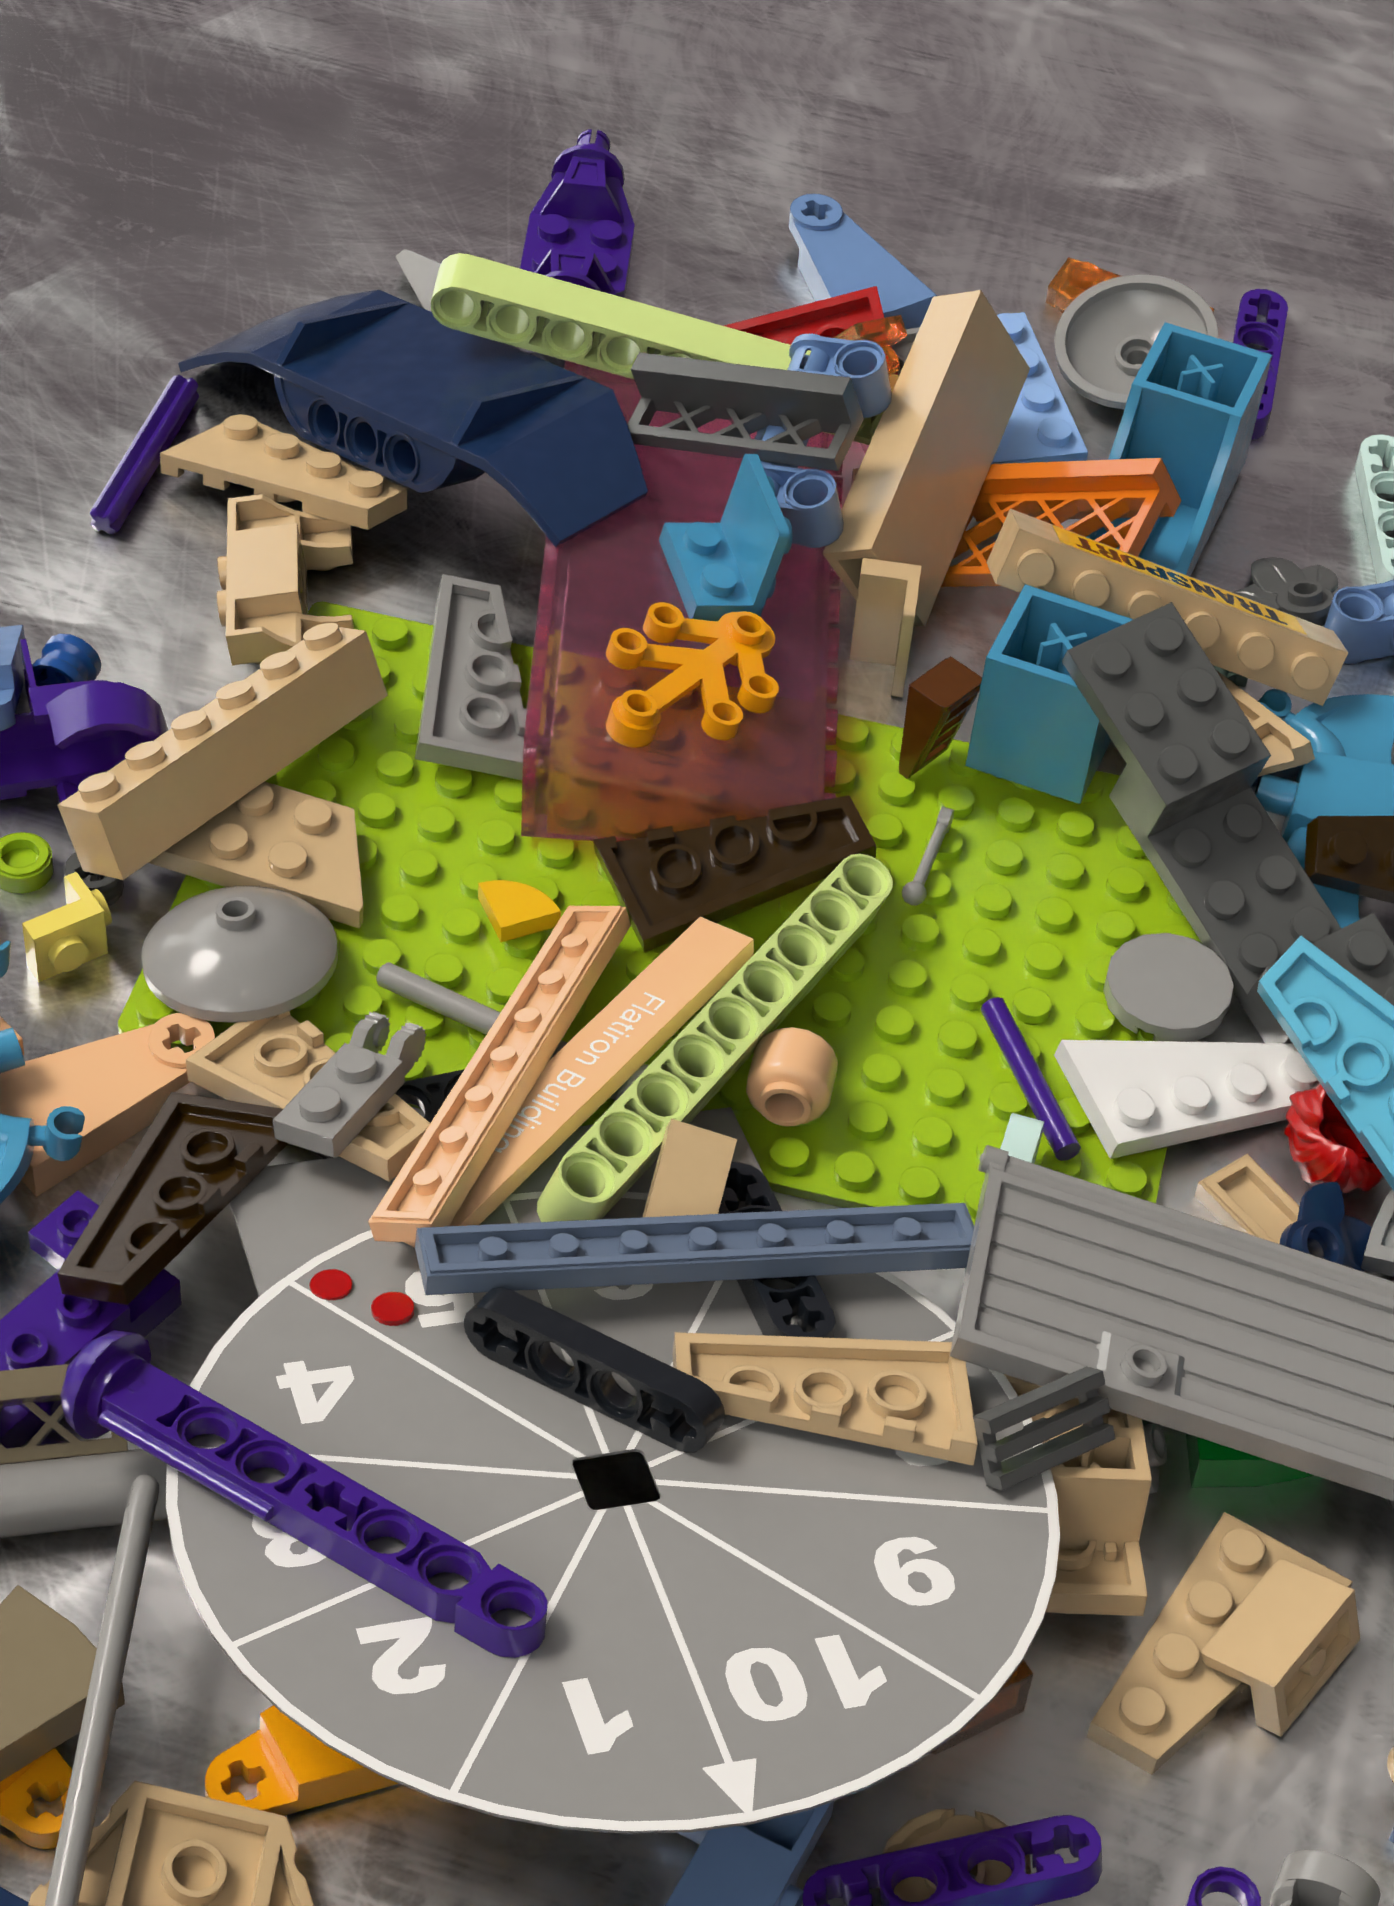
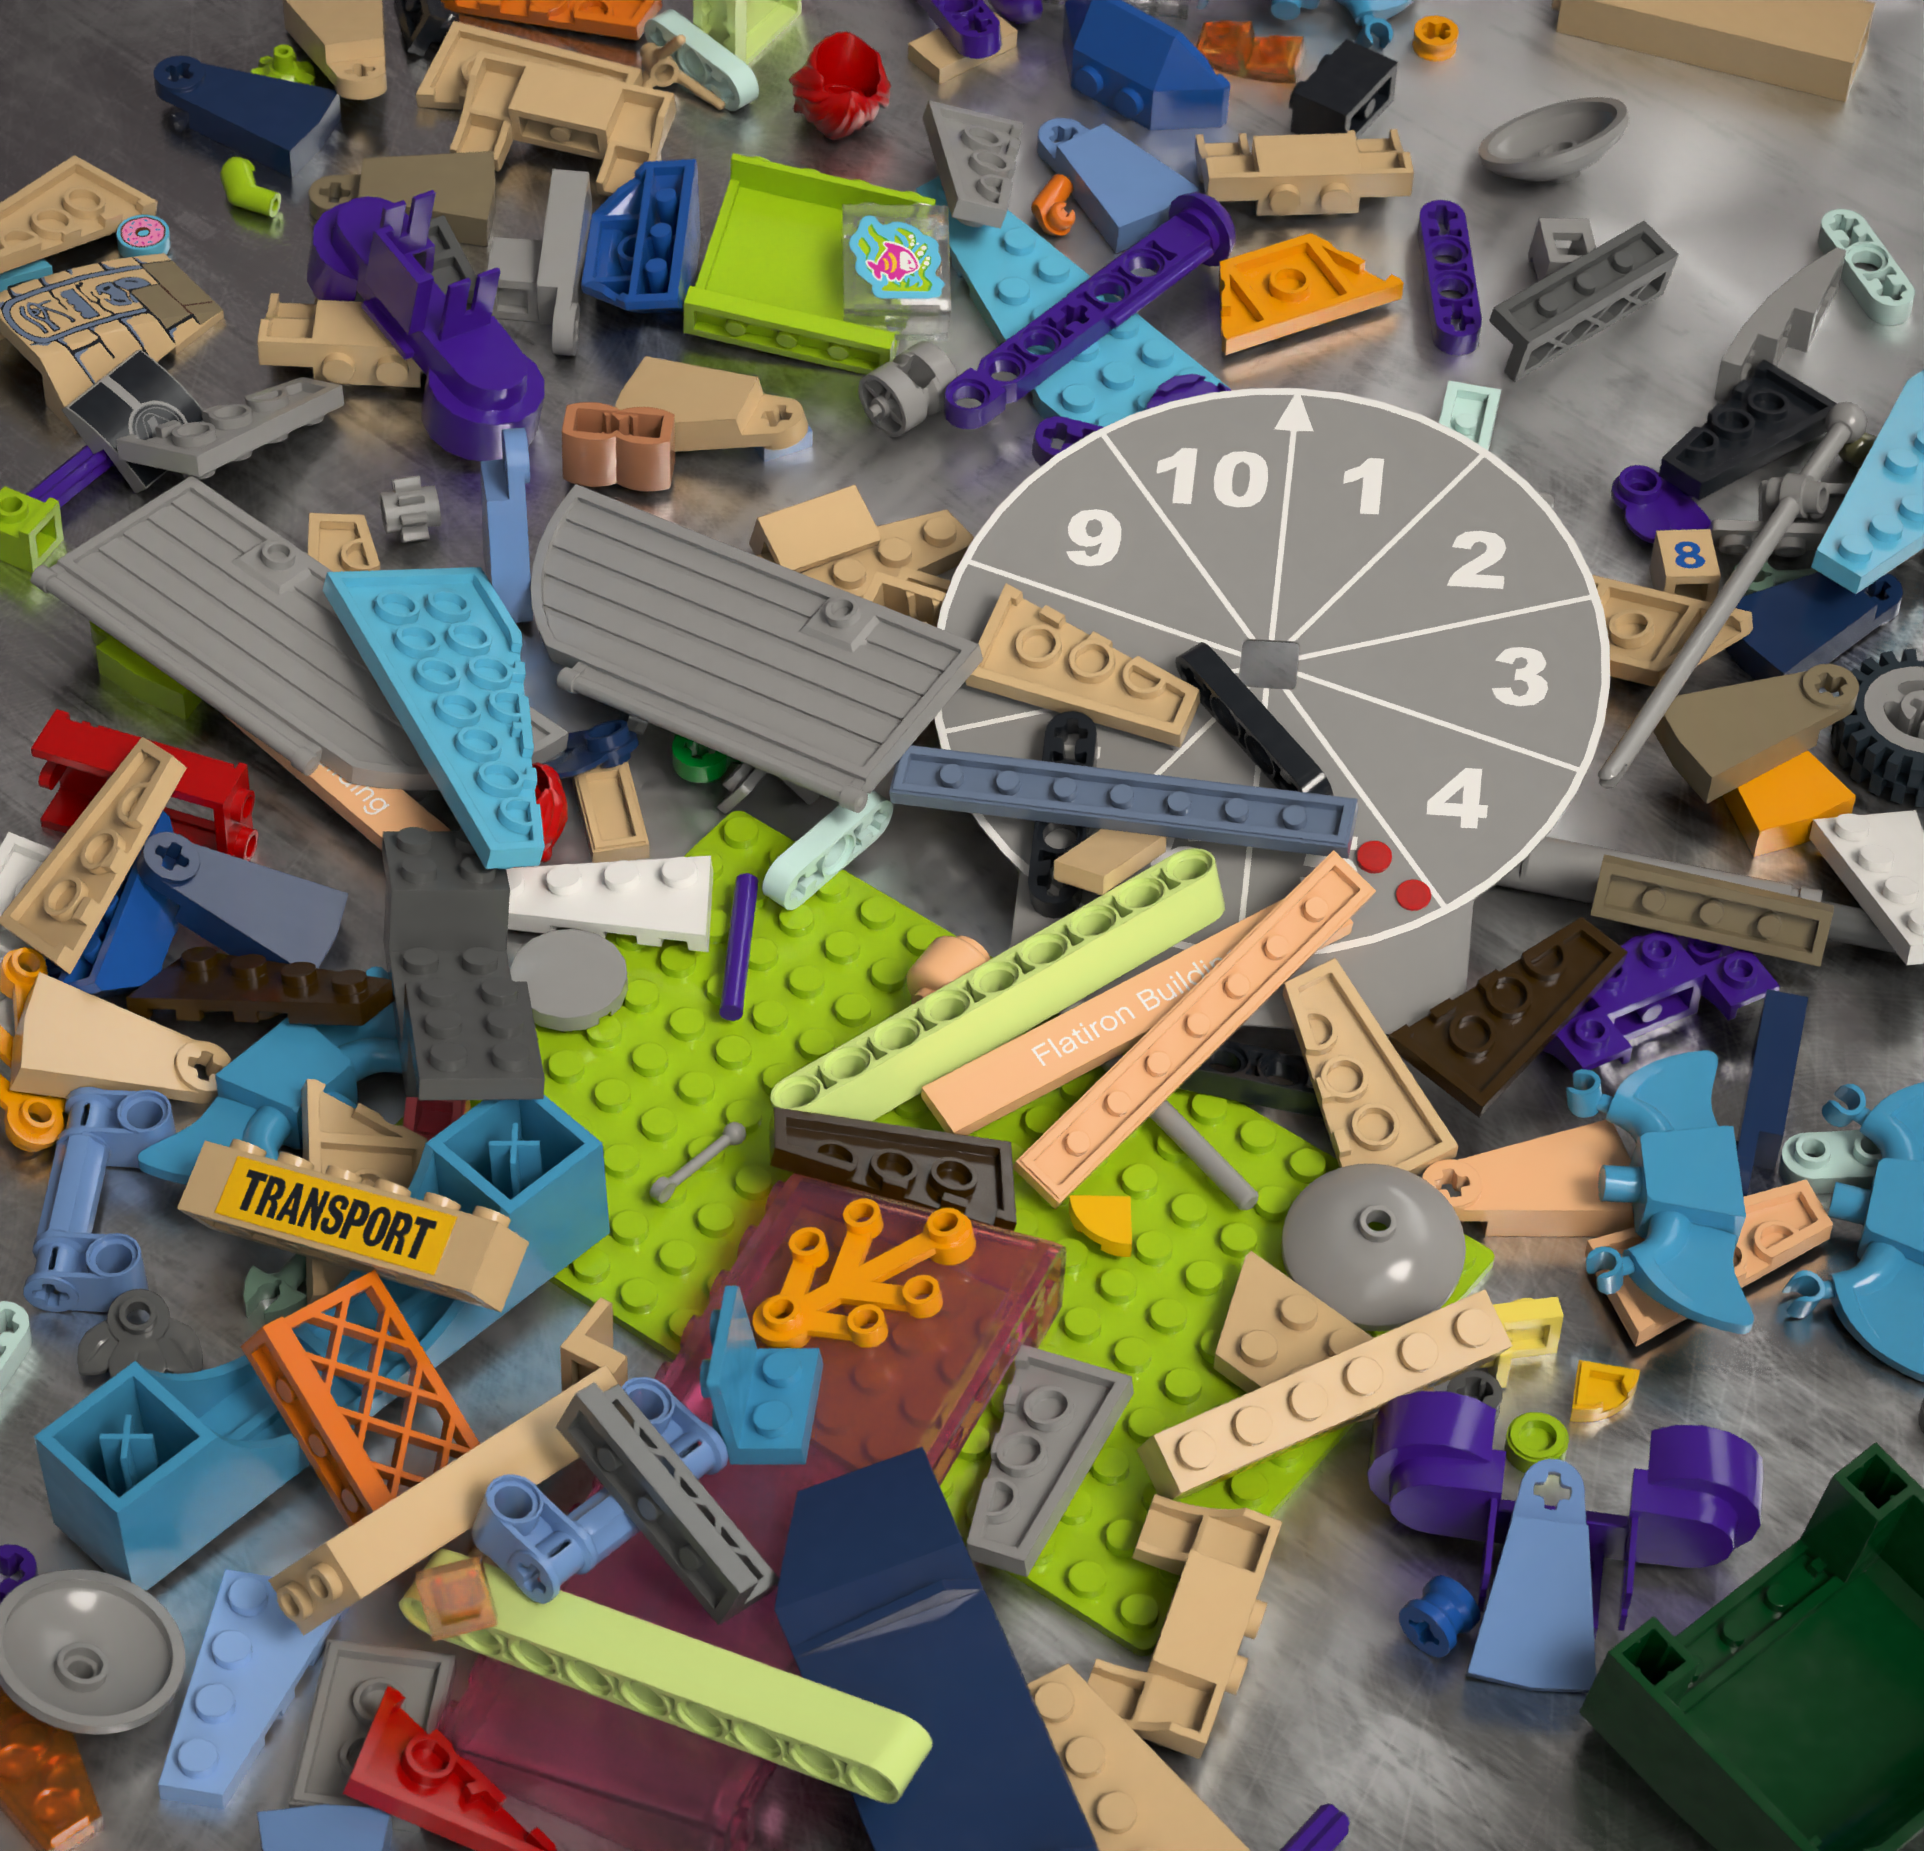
camera: 155 degrees left, 0 degrees up
dark purple piece [60,1330,548,1658] -> none
light grey hinge [273,1012,426,1158] -> none
reddish brown slope [898,656,982,779] -> none
dark grey tile [973,1366,1116,1490] -> none

